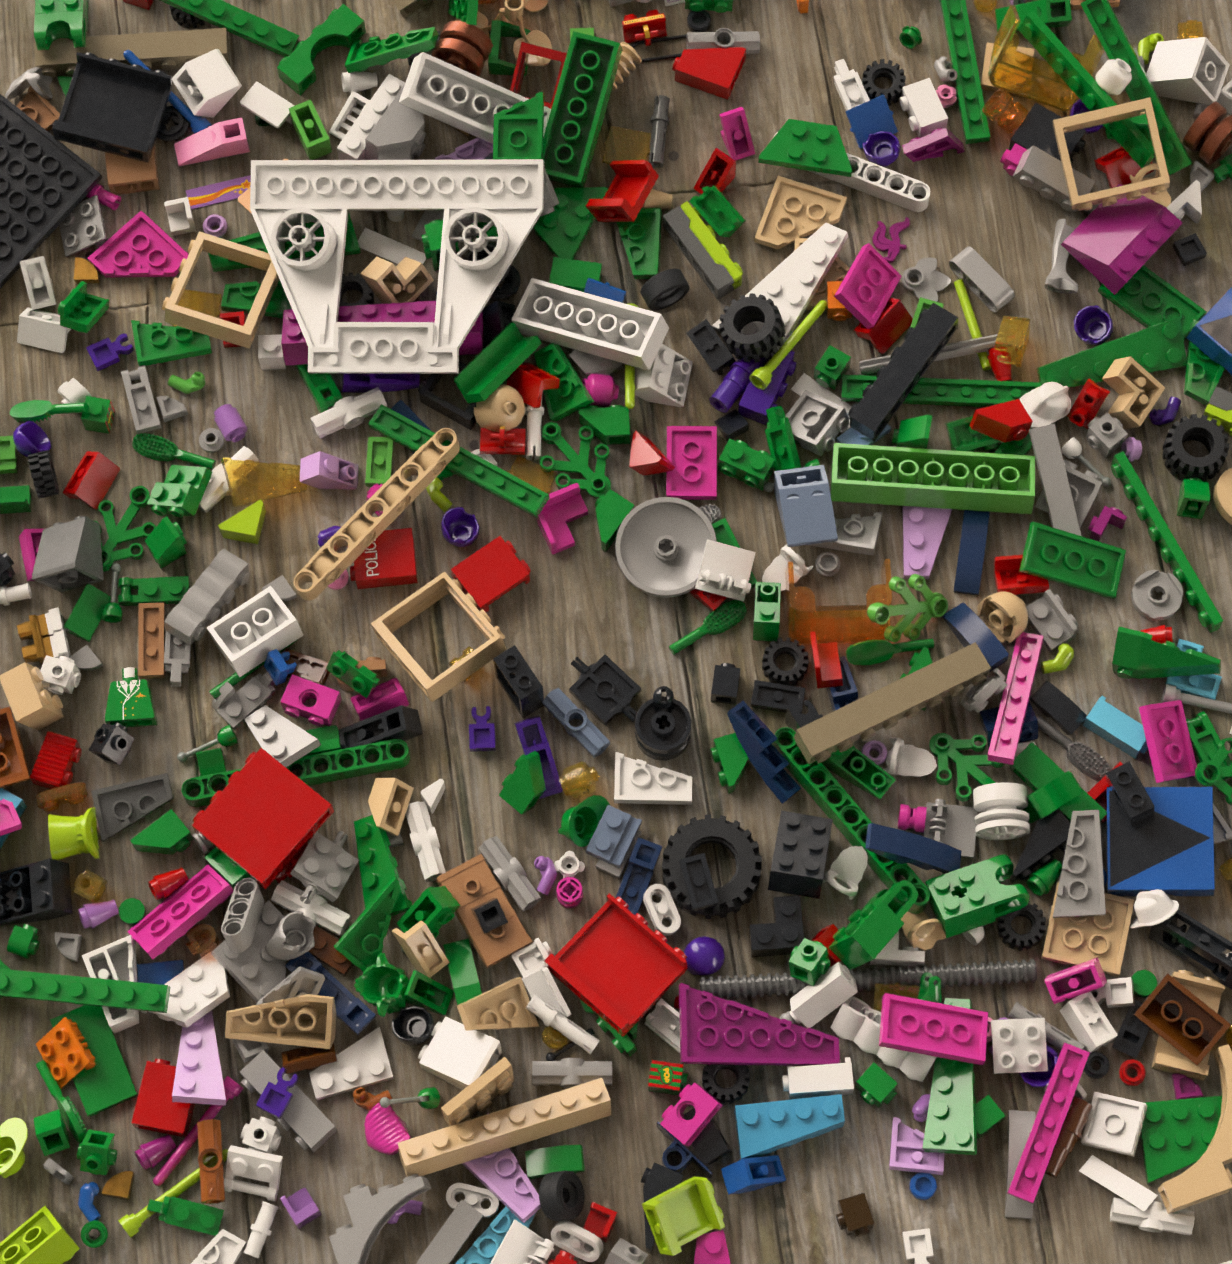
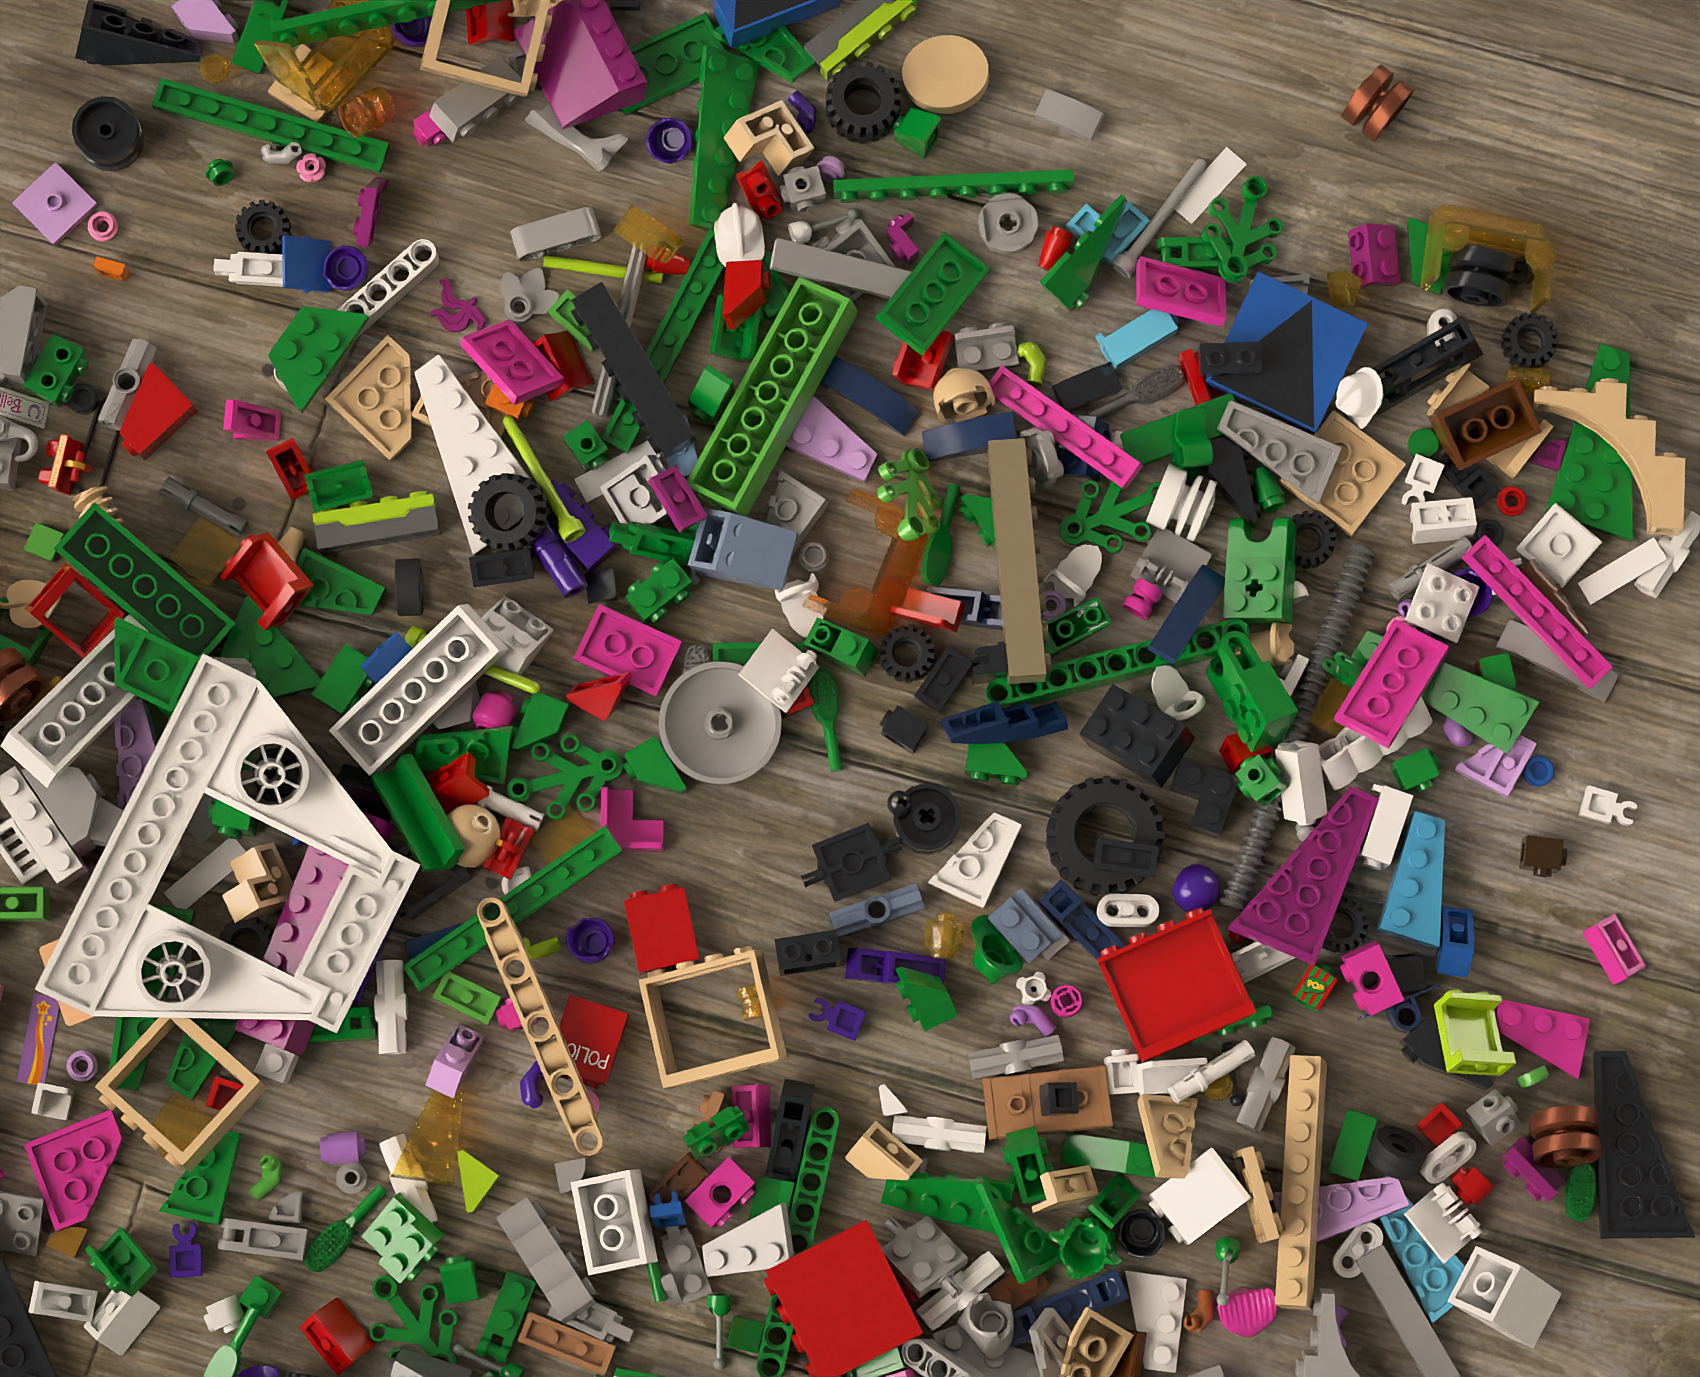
camera: 70 degrees left, 10 degrees up
white brick [899,78,948,137] -> none
black panel [1009,103,1086,166] -> none
dark pink brick [1044,957,1107,1004] -> none
none -> magenta plate [648,465,708,533]

